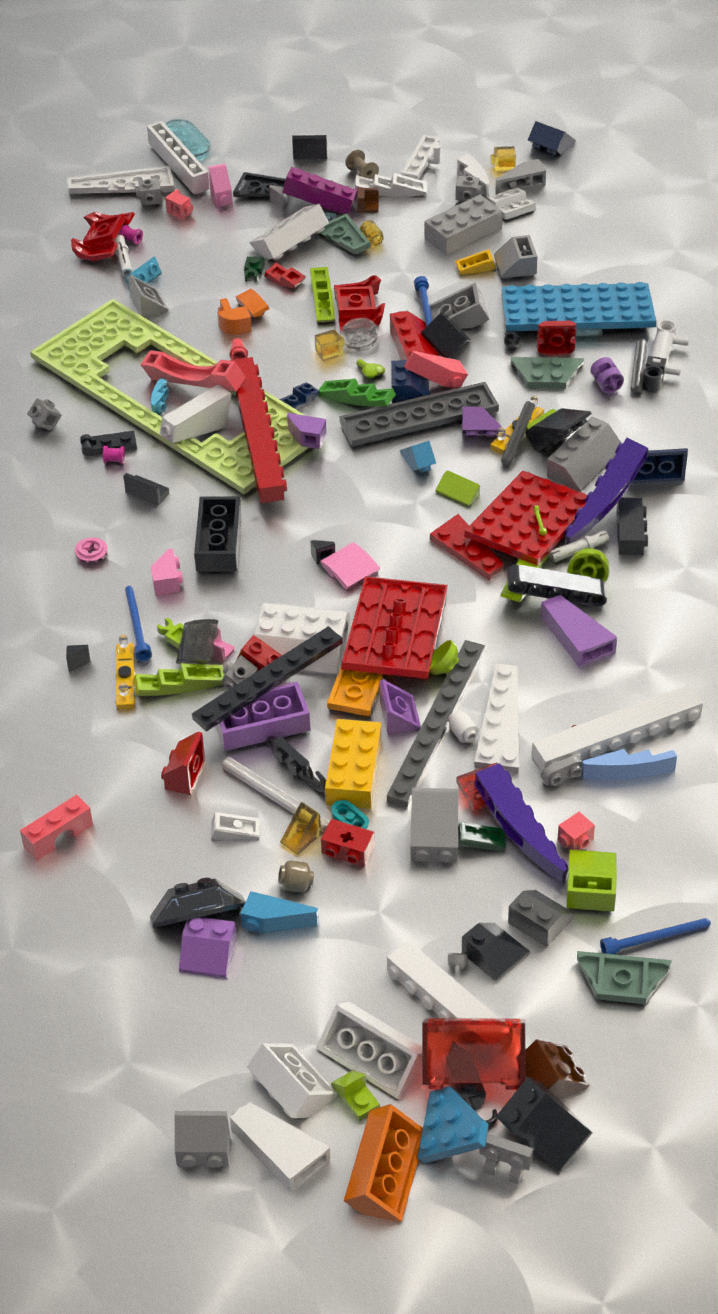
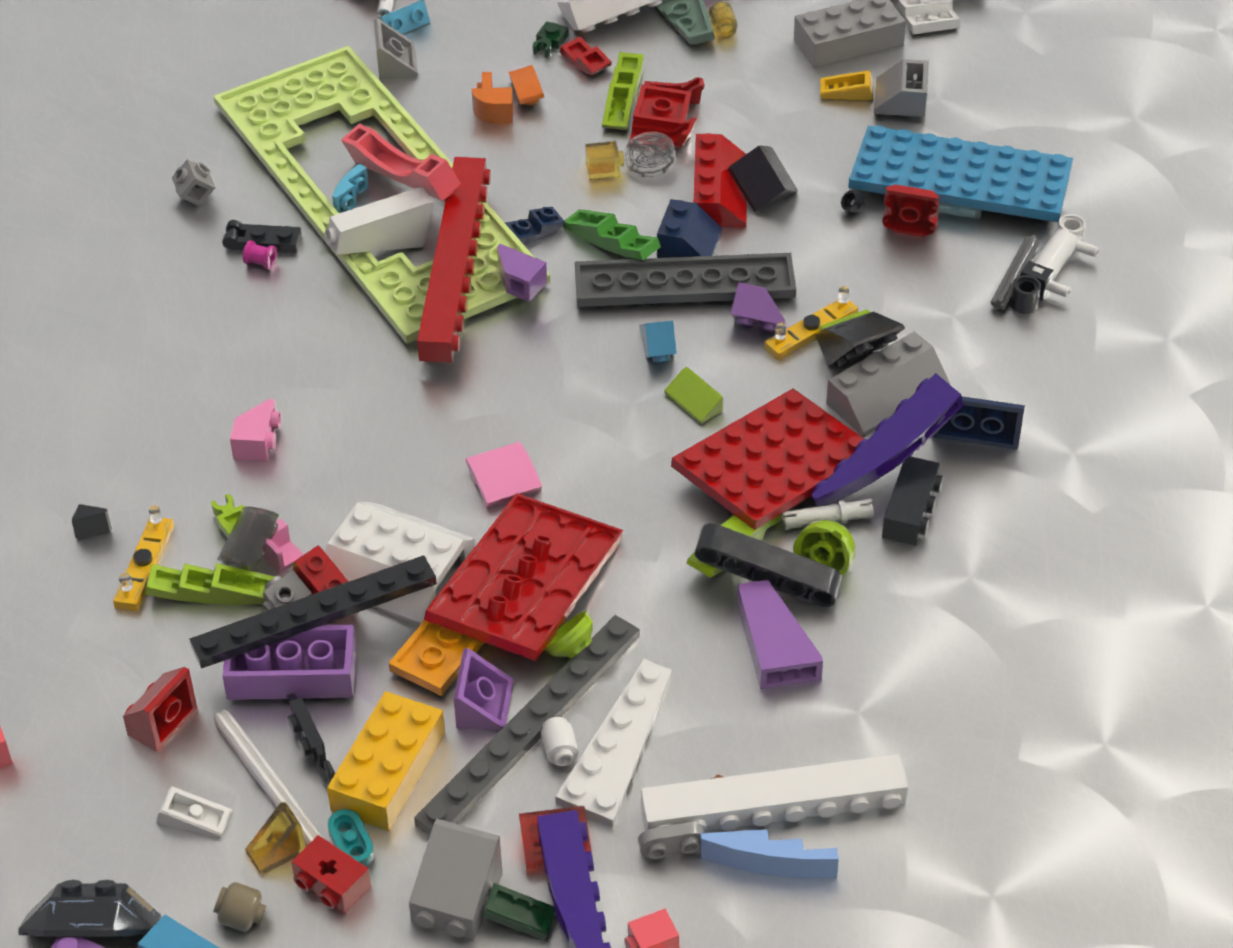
camera: 15 degrees right, 0 degrees up
bright pink gear [75,538,108,564] -> none
black panel [123,473,170,506] -> none
blue piece [125,586,152,662] -> none
black brick [194,496,242,572] -> none
coral cone [229,338,248,360] -> none
black slope [310,540,335,564] -> none
lime rock [356,359,386,379] -> none
coral slope [404,351,468,389] -> none
blue piece [414,276,433,327] -> none
light grey slope [430,283,490,329] -> none
red wing [430,514,504,580] -> none
dark grey axle [501,401,535,466] -> none
sand green wing [510,357,584,388] -> none
lime hinge [533,506,547,536] -> none
medium lavender wheel [590,357,624,393] -> none

